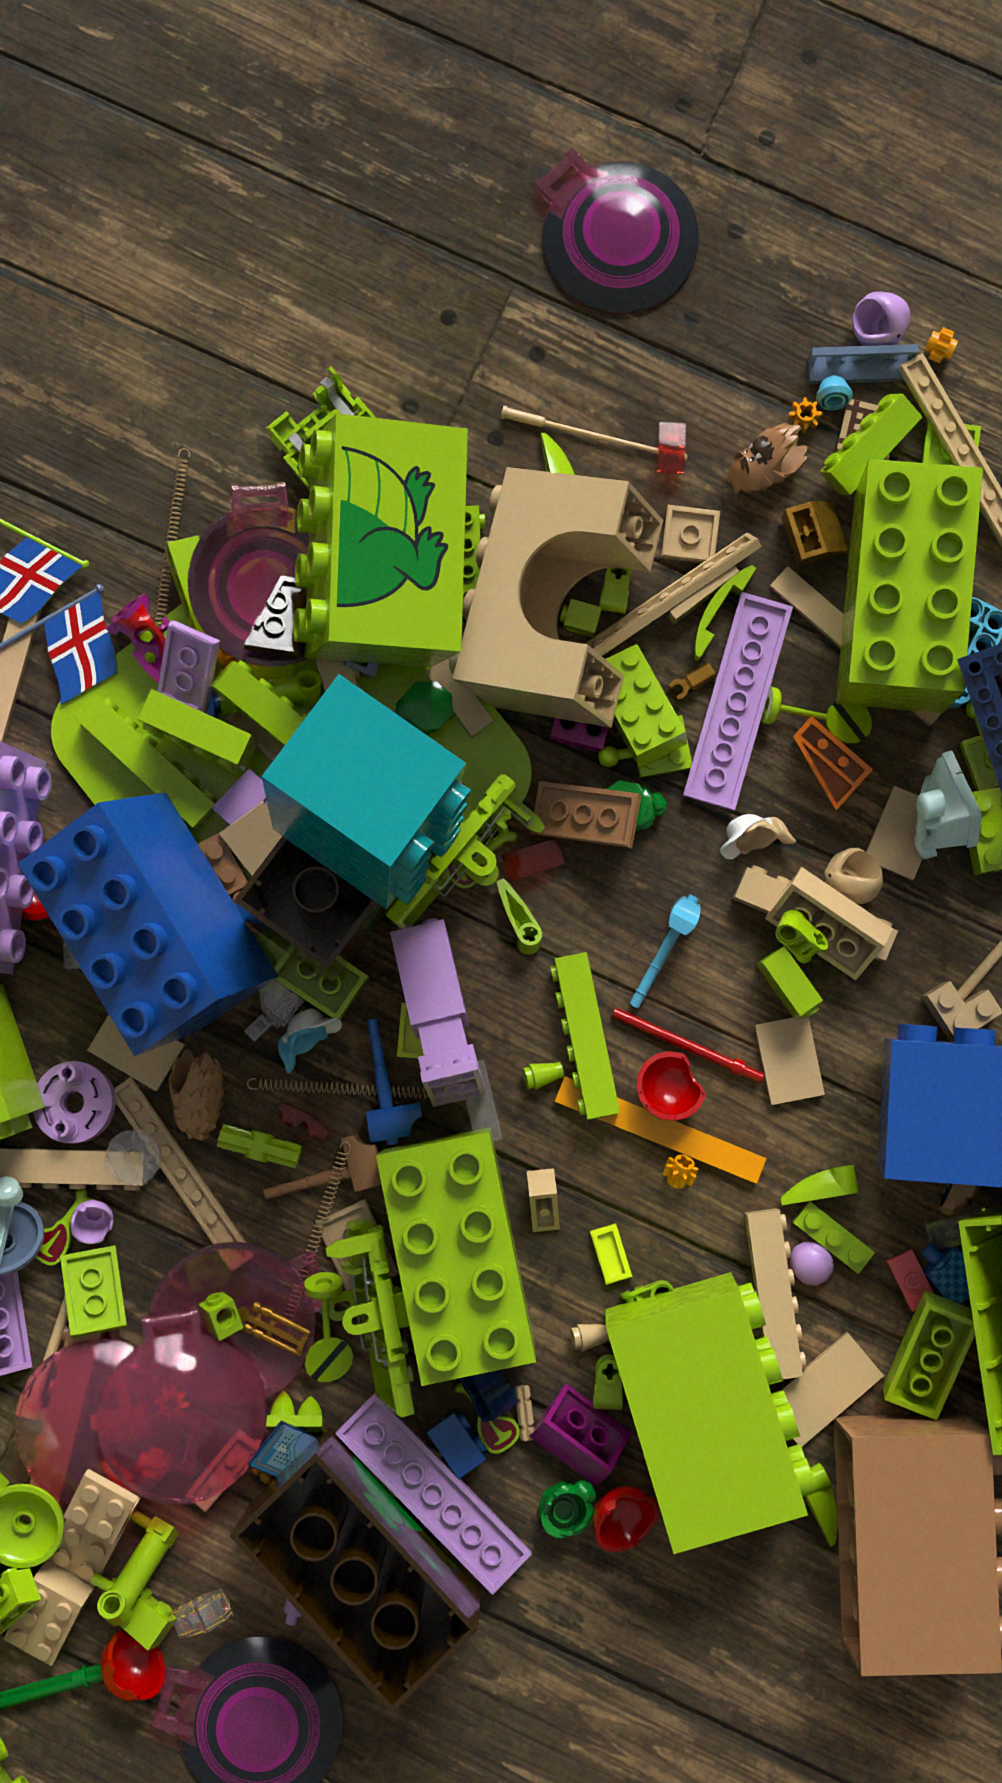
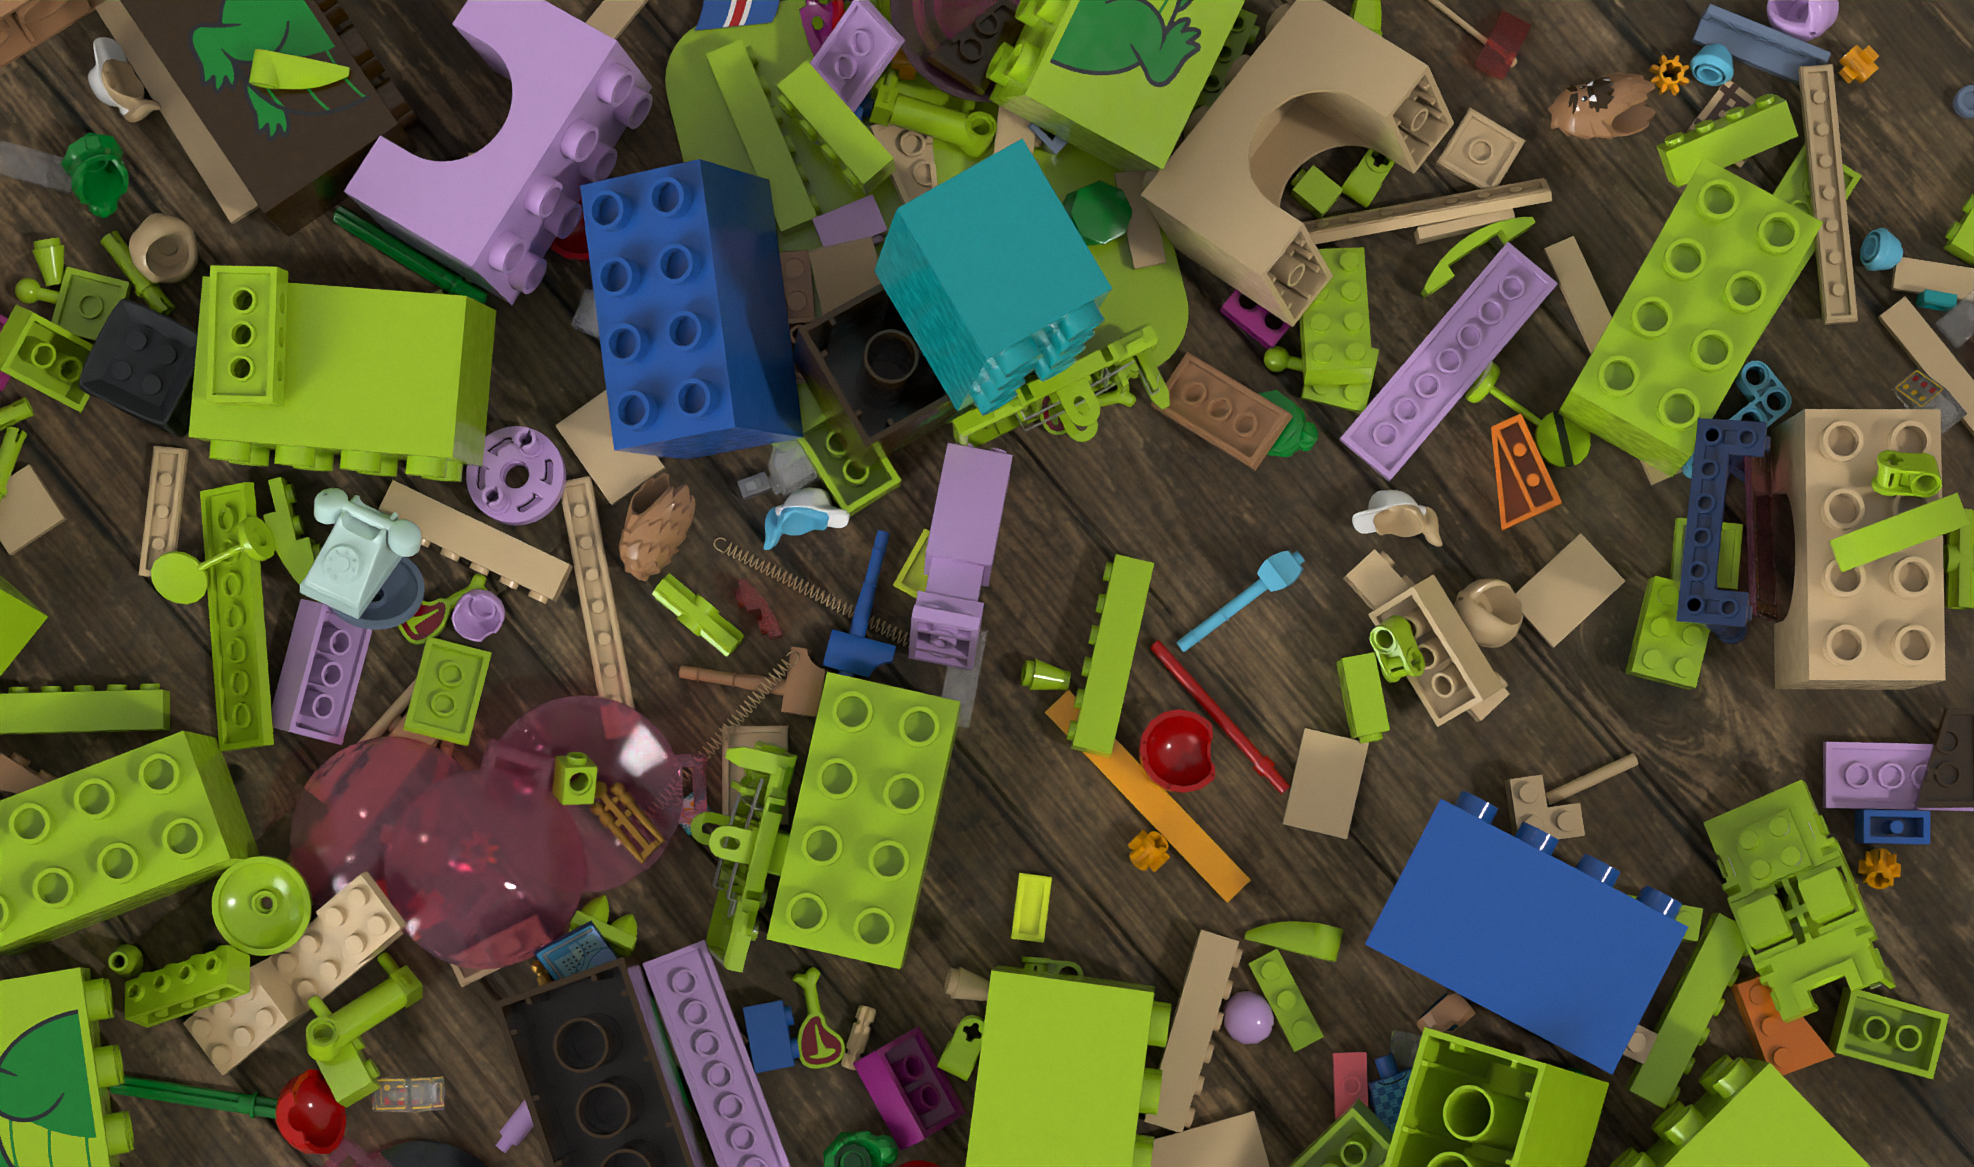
camera: 20 degrees right, 0 degrees up
clear plate [105,1130,162,1186] -> none
lime brick [210,660,307,747] -> none
lime piece [304,1272,353,1382] -> none
dark blue brick [459,1369,517,1423] -> none
lime piece [496,878,542,955] -> none
clear red slope [502,838,565,881] -> none
tan slope [527,1169,560,1232] -> none
pearl gold bar [668,662,716,701] -> none
pearl gold slope [781,501,848,567] -> none
light aqua piece [914,751,982,859] -> none

